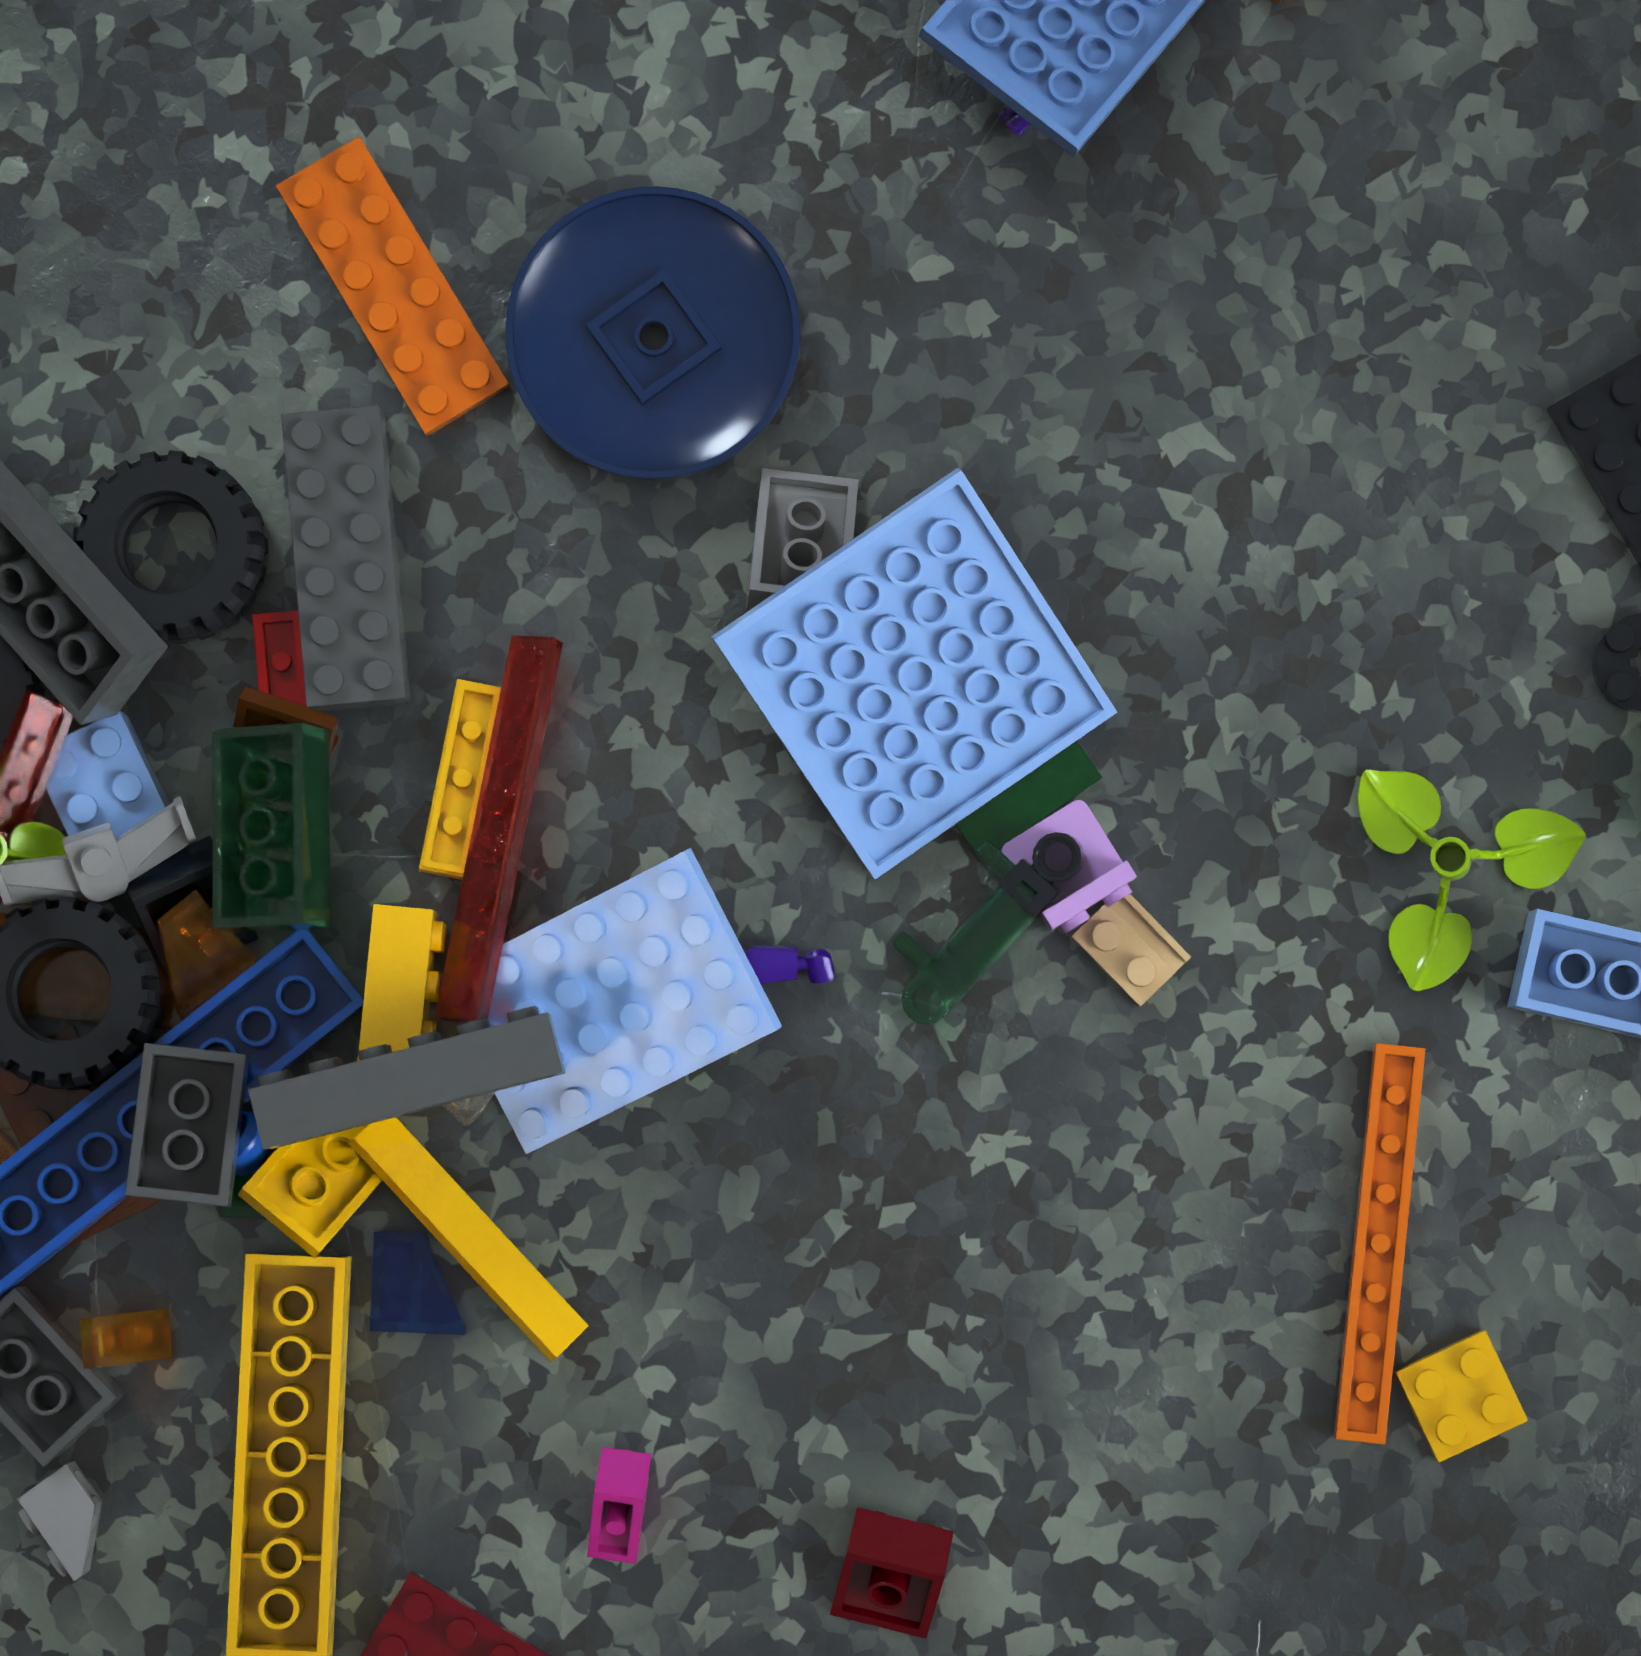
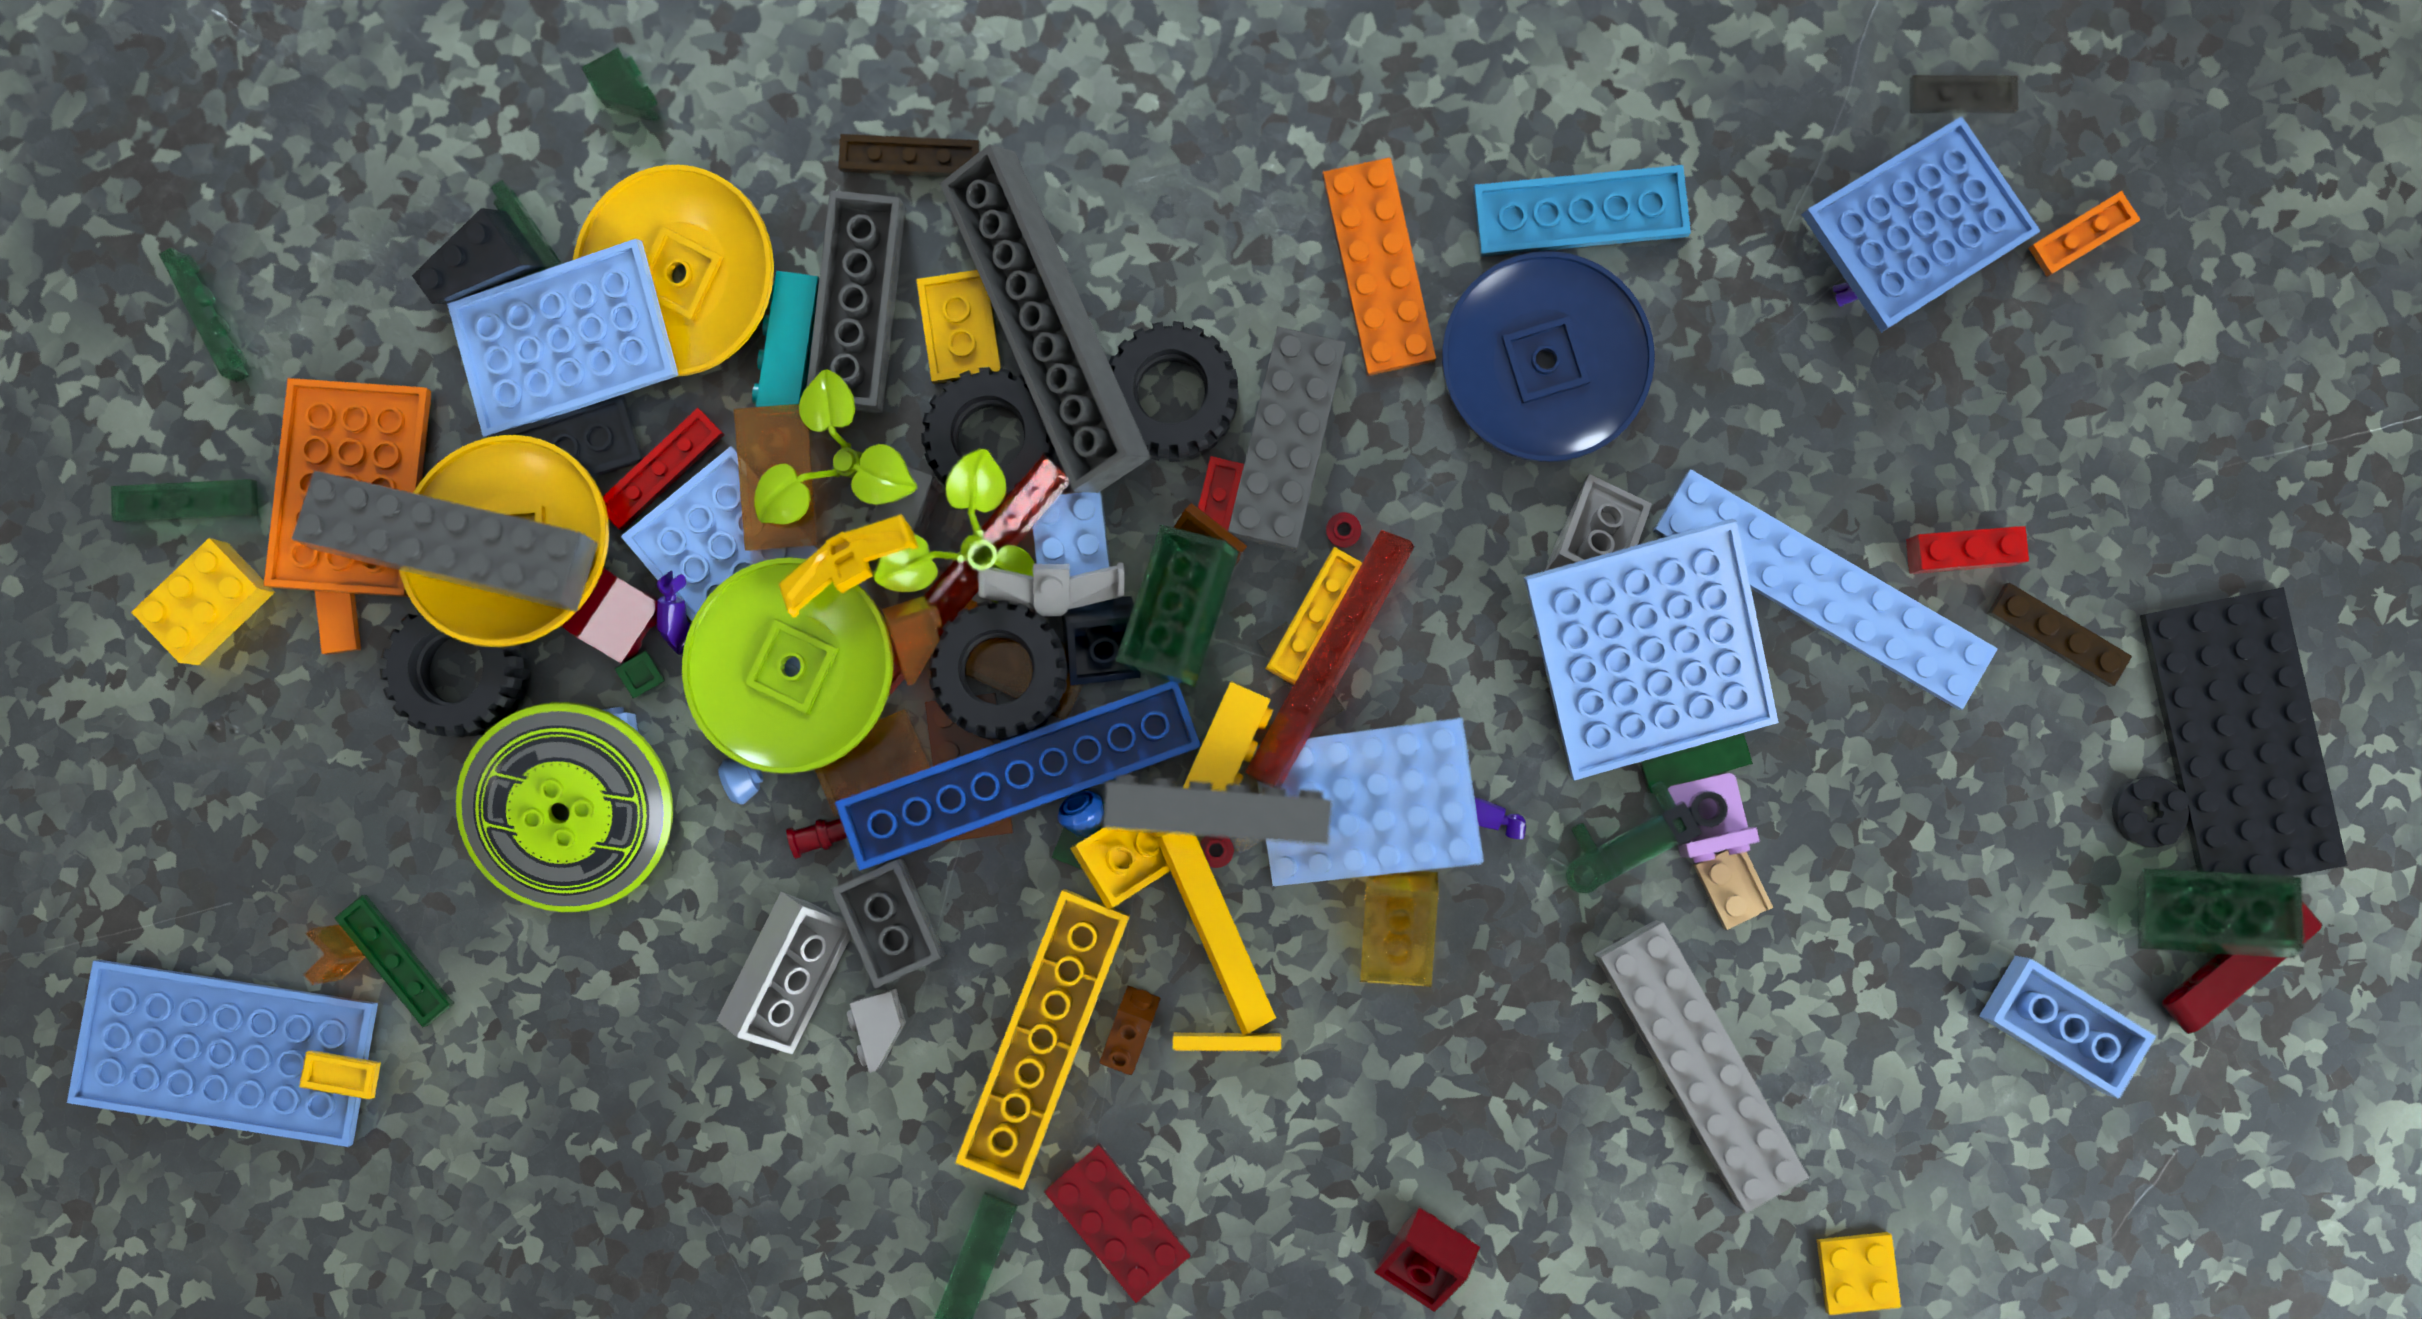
camera: 25 degrees right, 0 degrees up
clear orange plate [79,1308,173,1369] -> none
dark grey brick [125,1043,250,1207] -> none
clear orange wing [157,890,258,1021] -> none
clear blue wing [370,1231,467,1335] -> none
dark pink slope [587,1447,651,1564] -> none
orange plate [1334,1043,1426,1445] -> none
lime plant [1358,770,1586,991] -> none
none -> reddish brown bracket [1100,986,1161,1075]
none -> yellow tile [1173,1032,1281,1051]
none -> dark red plate [1200,835,1234,868]
none -> dark red plate [1326,512,1361,548]
none -> clear yellow slope [1360,871,1439,987]
none -> dark azure plate [1473,165,1691,257]
none -> light grey brick [1594,920,1809,1213]
none -> light blue plate [1653,469,1998,710]
none -> red brick [1906,526,2029,574]
none -> dark brown plate [1987,582,2132,687]

